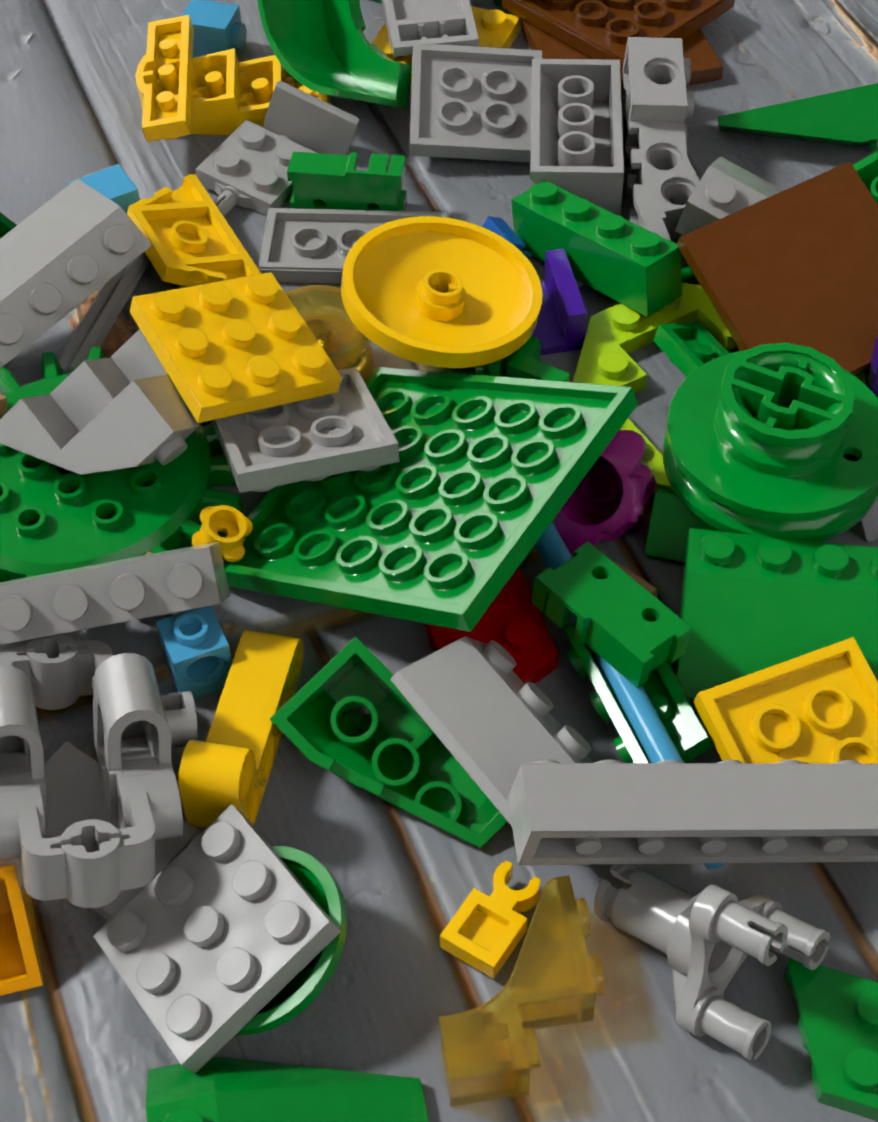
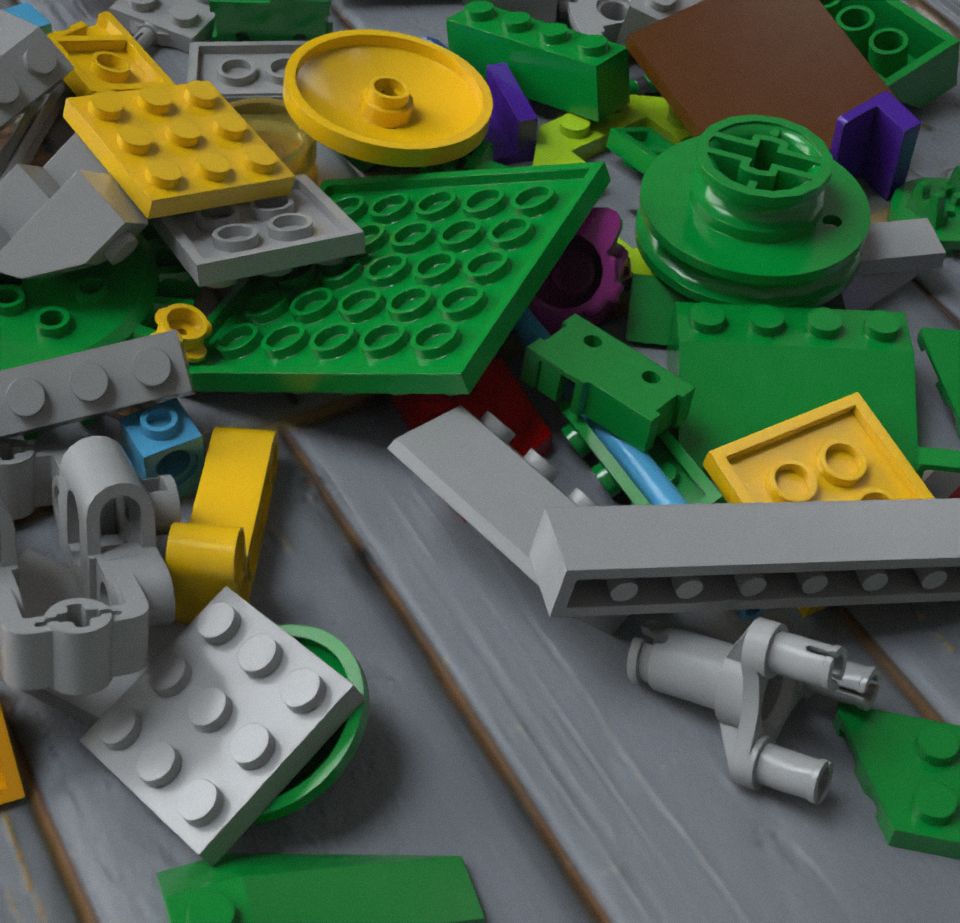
camera: 10 degrees left, 5 degrees down
green wedge [270,636,508,849] -> none
clear yellow arch [439,875,605,1107] -> none
yellow plate [440,861,541,979] -> none

